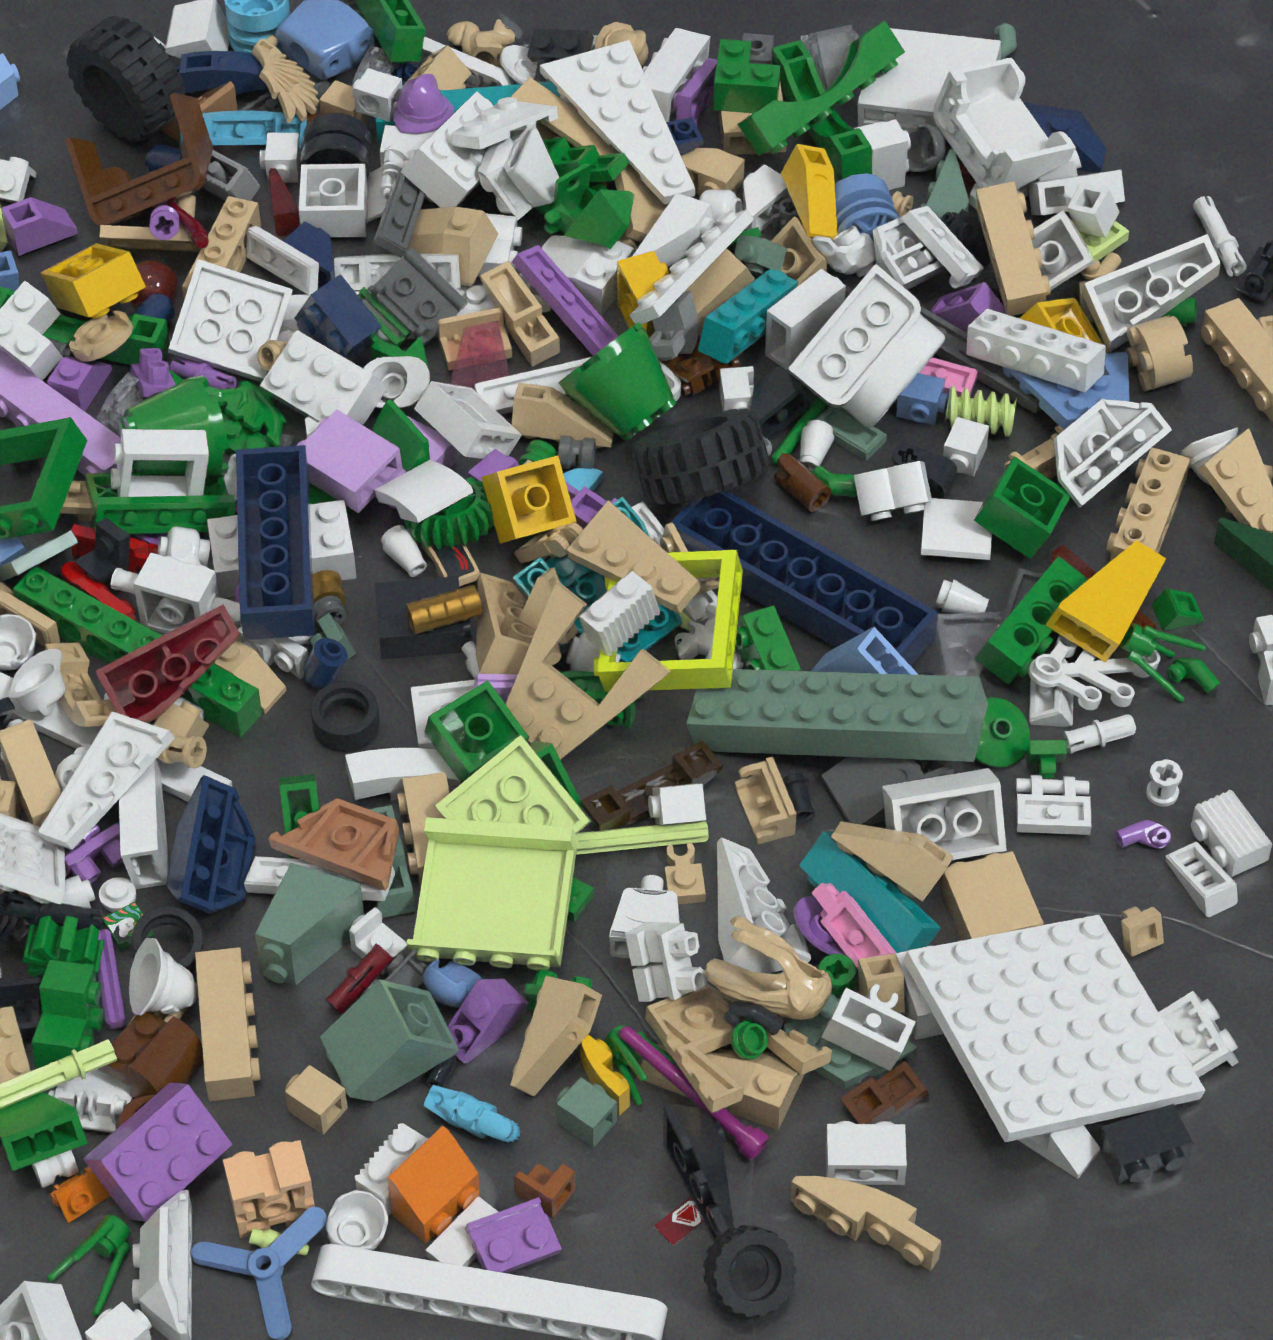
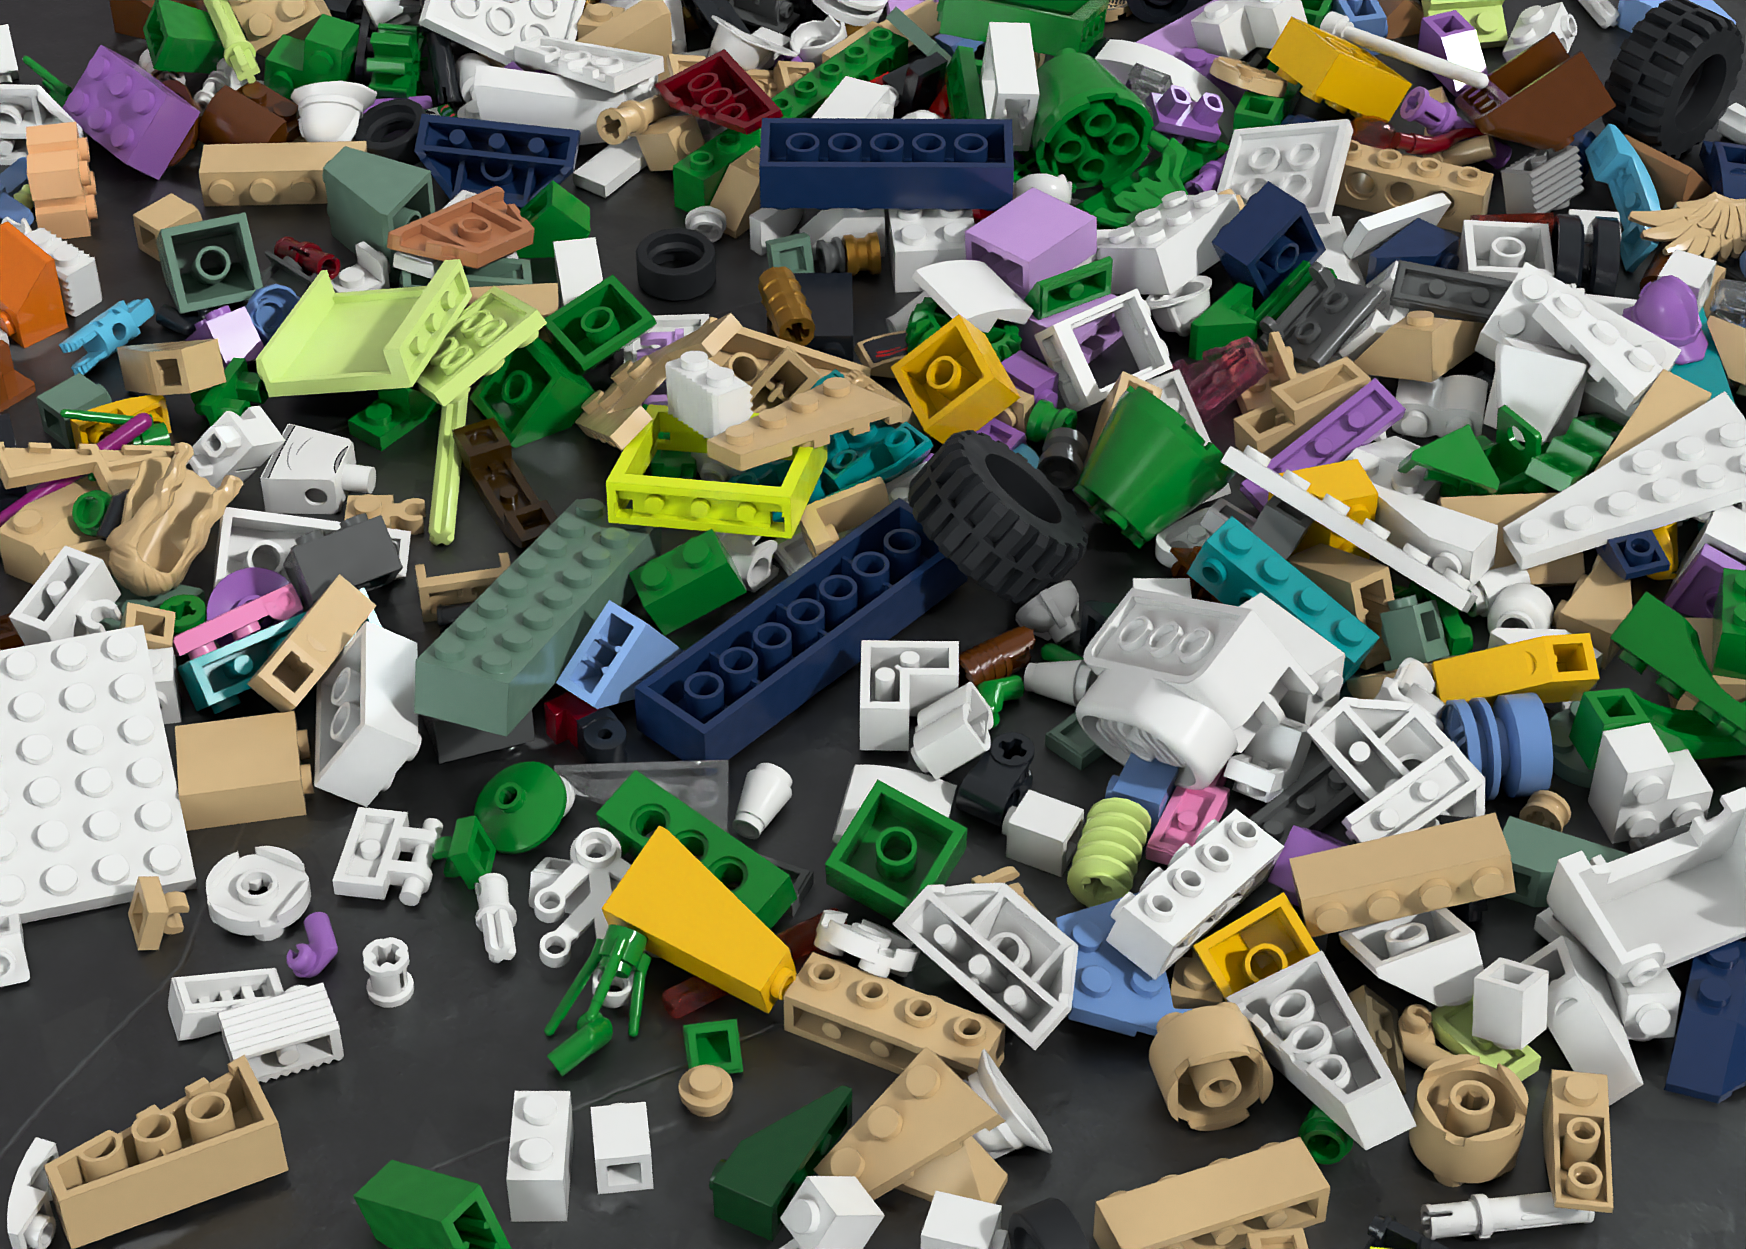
camera: 95 degrees right, 10 degrees down
dark blue brick [303,638,348,689] -> none
white brick [648,784,706,825] -> none
none -> white plate [206,846,311,941]
none -> dark grey brick [283,513,403,613]
none -> tan plate [678,1065,733,1117]
none -> white plate [685,206,727,243]
none -> white plate [814,910,921,978]
none -> white brick [860,640,959,751]
none -> white slope [1095,39,1236,145]
none -> white piece [1320,11,1489,89]
none -> tan brick [1409,1054,1529,1187]
none -> tan slope [1542,1069,1613,1213]

